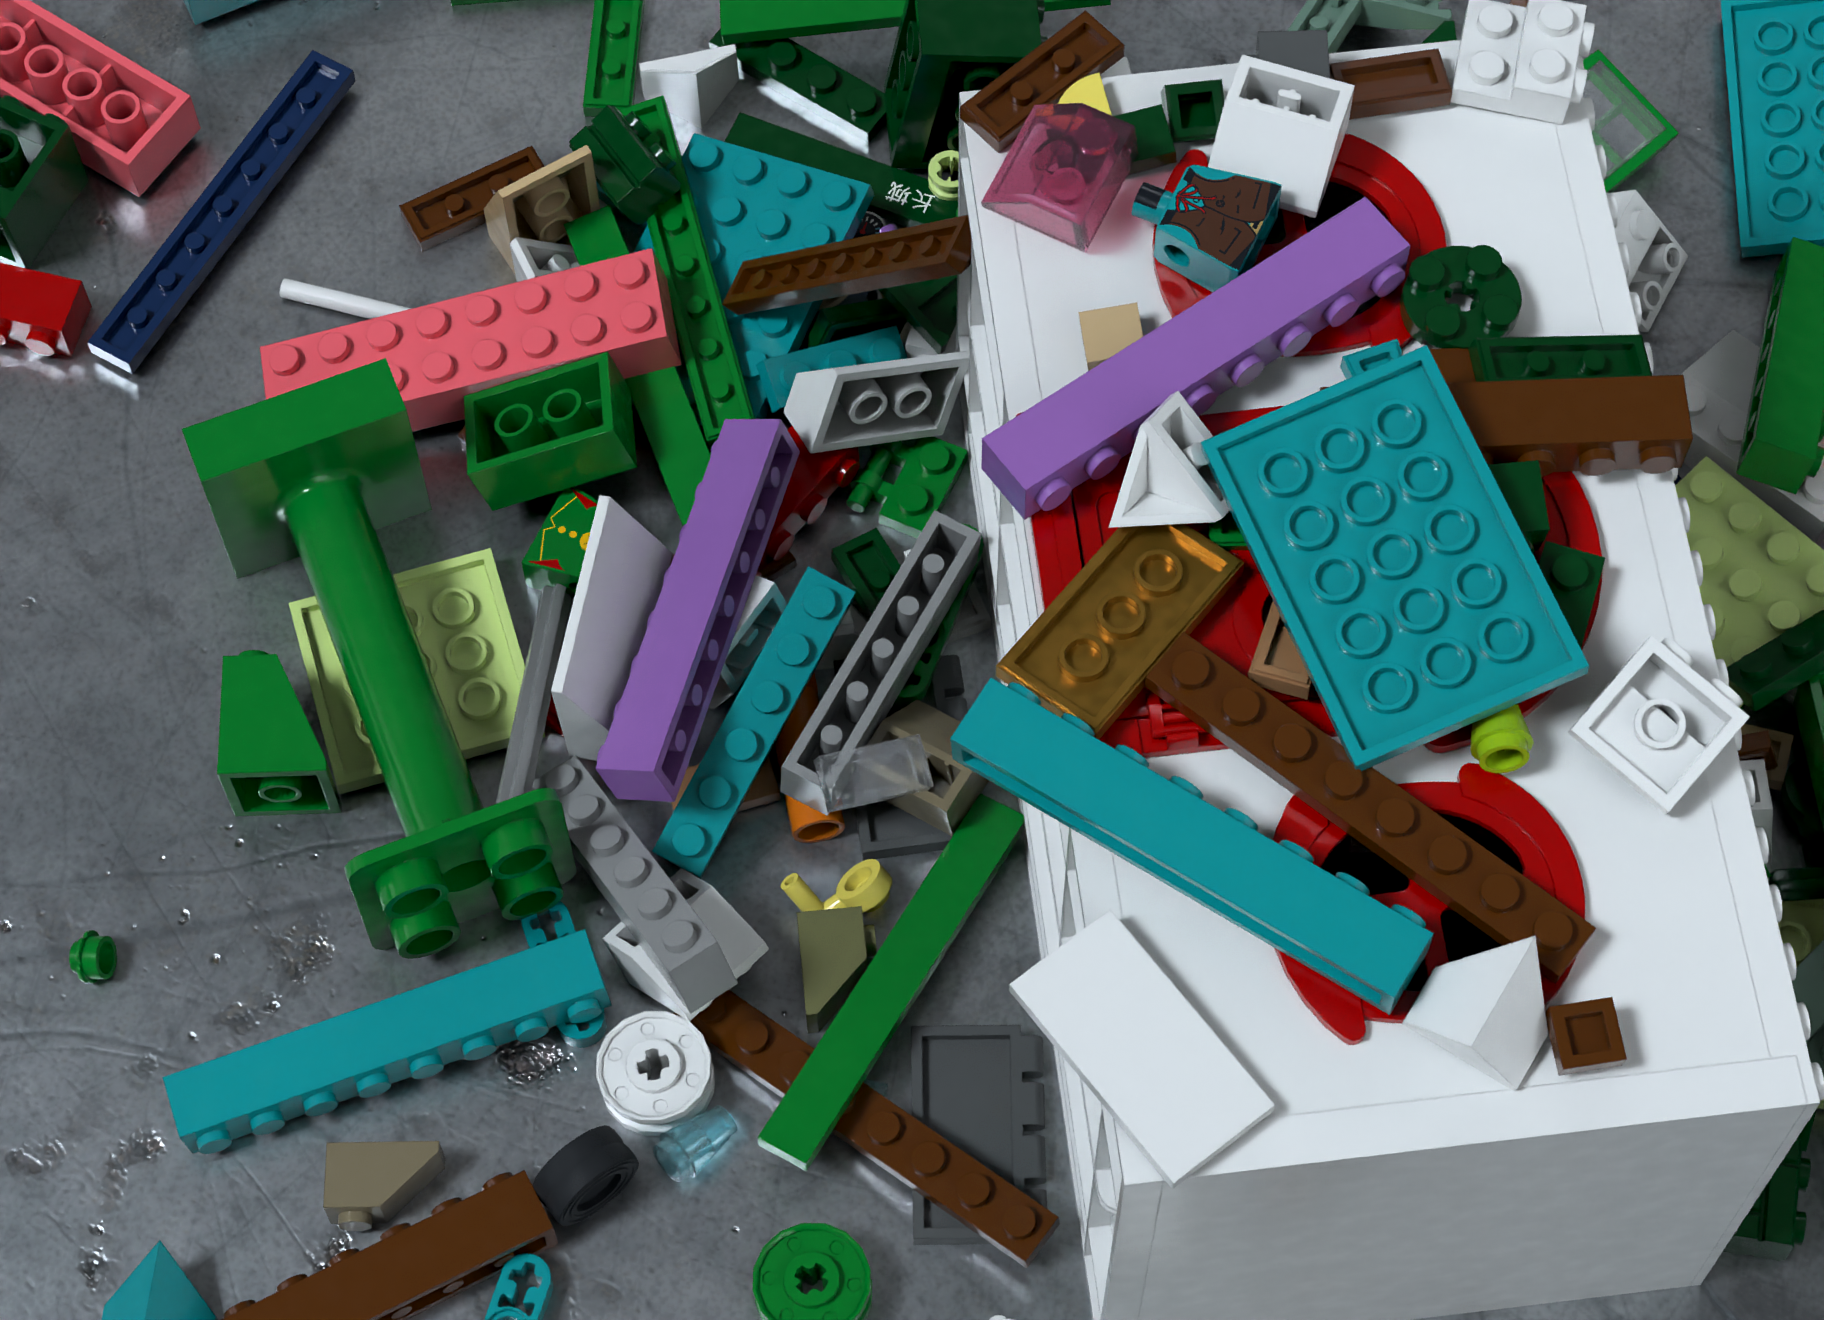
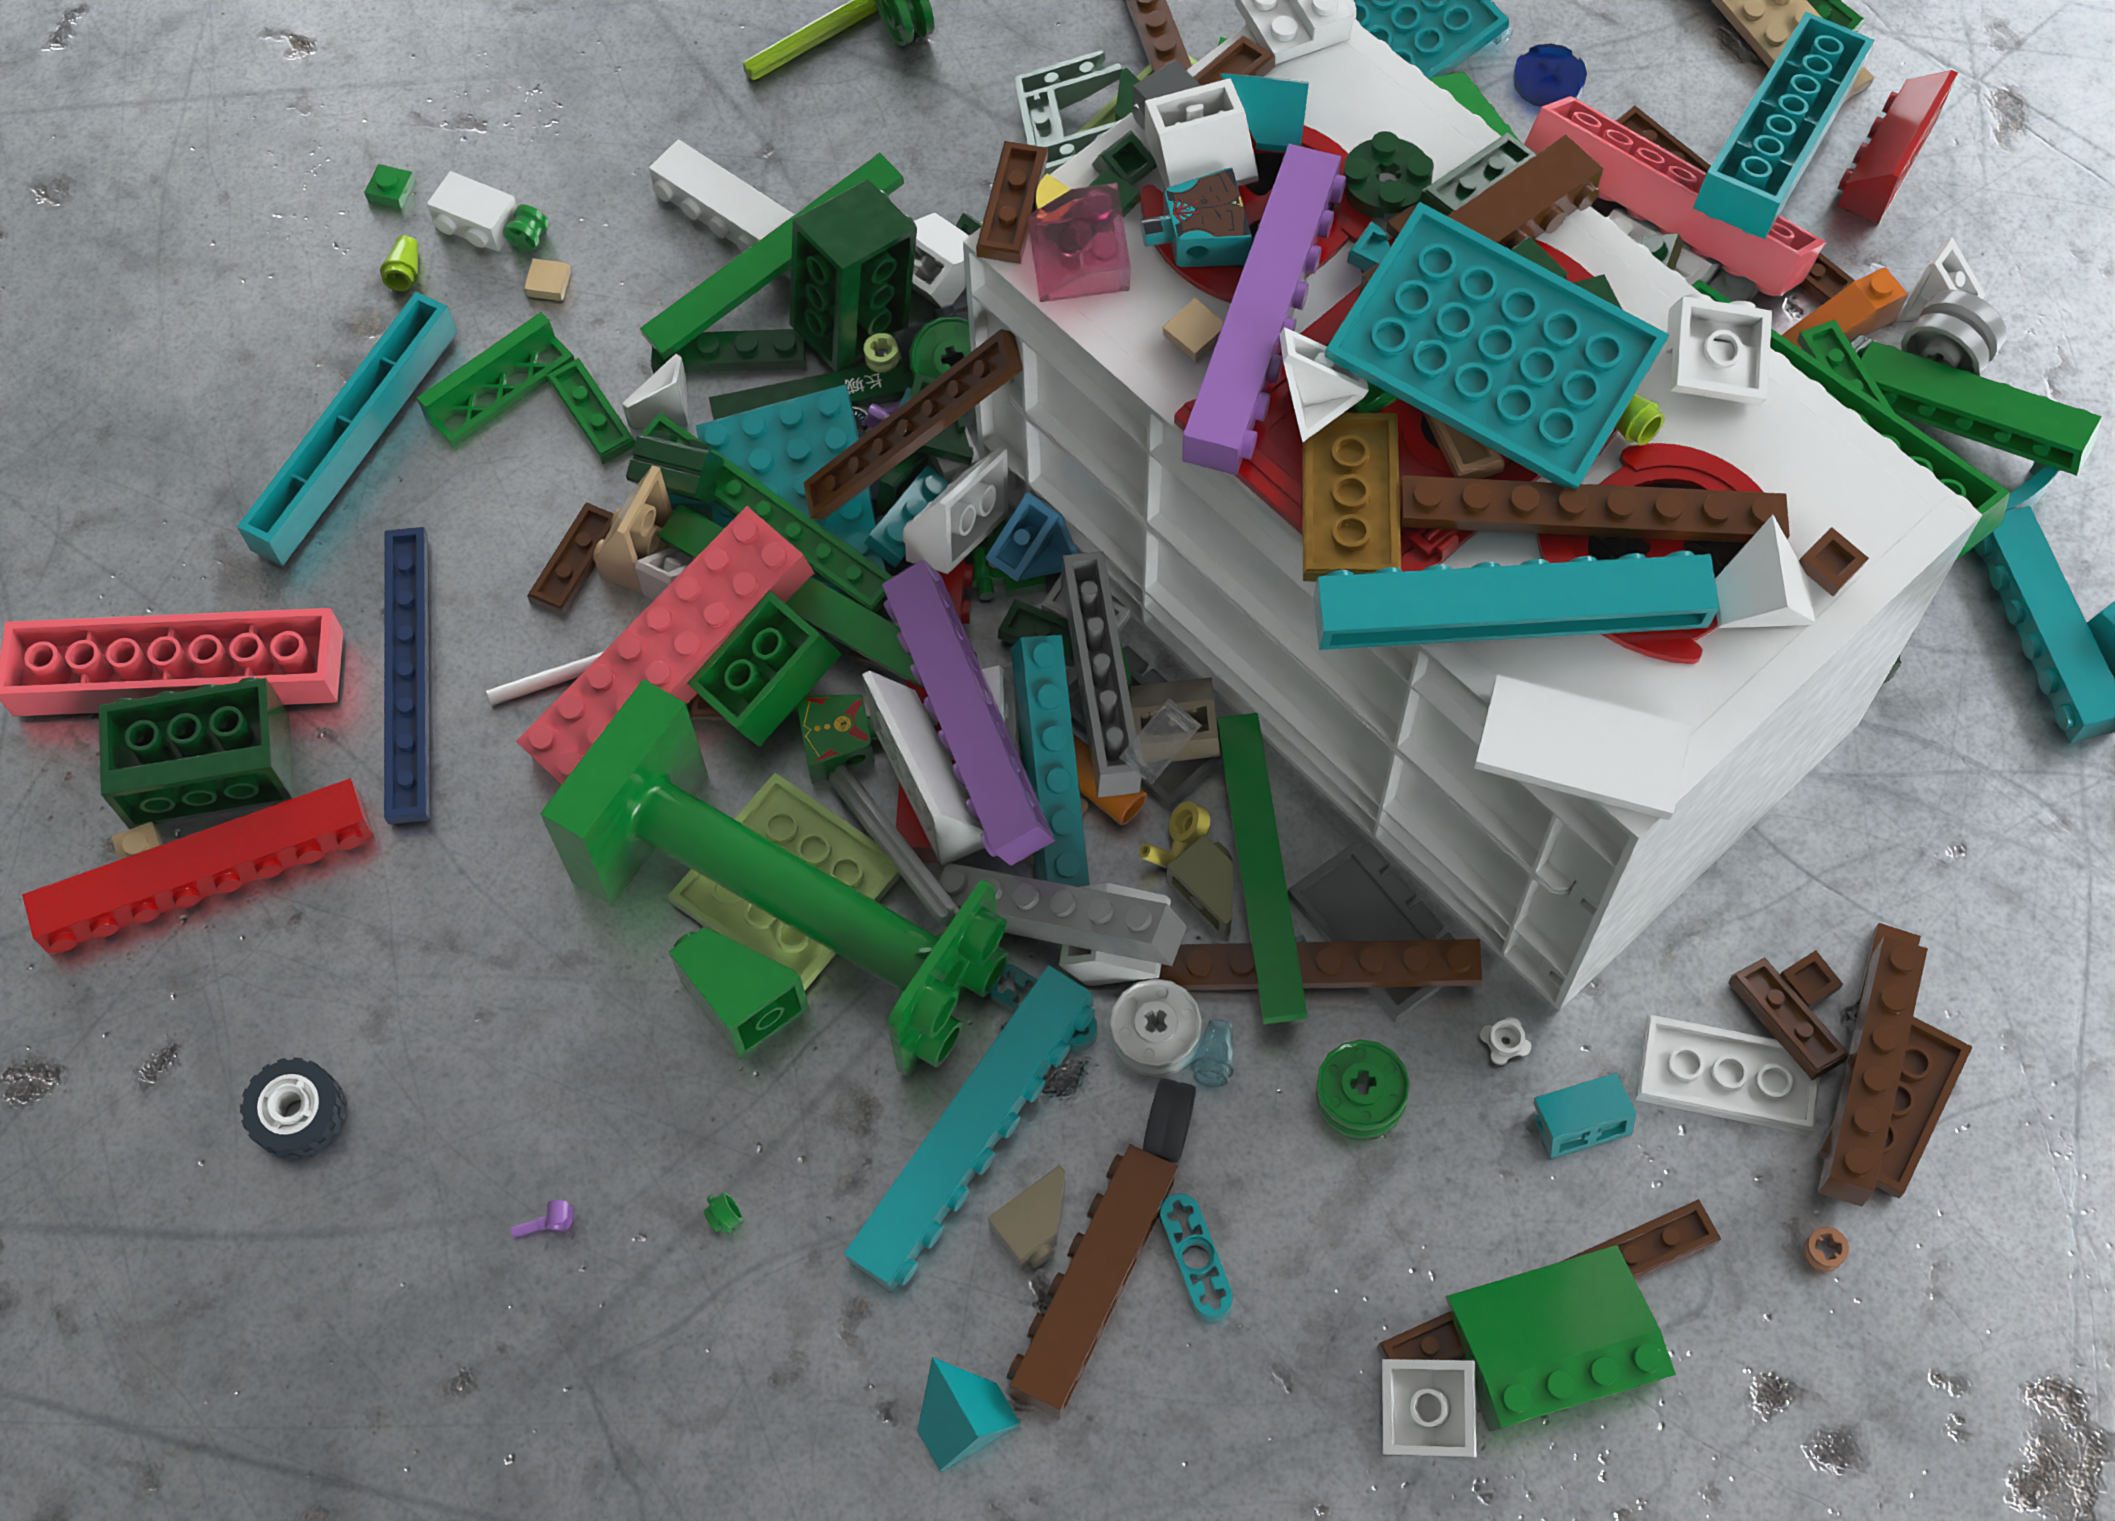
camera: 35 degrees left, 0 degrees up
none -> dark azure slope [985,492,1078,581]
none -> teal slope [1220,73,1309,153]

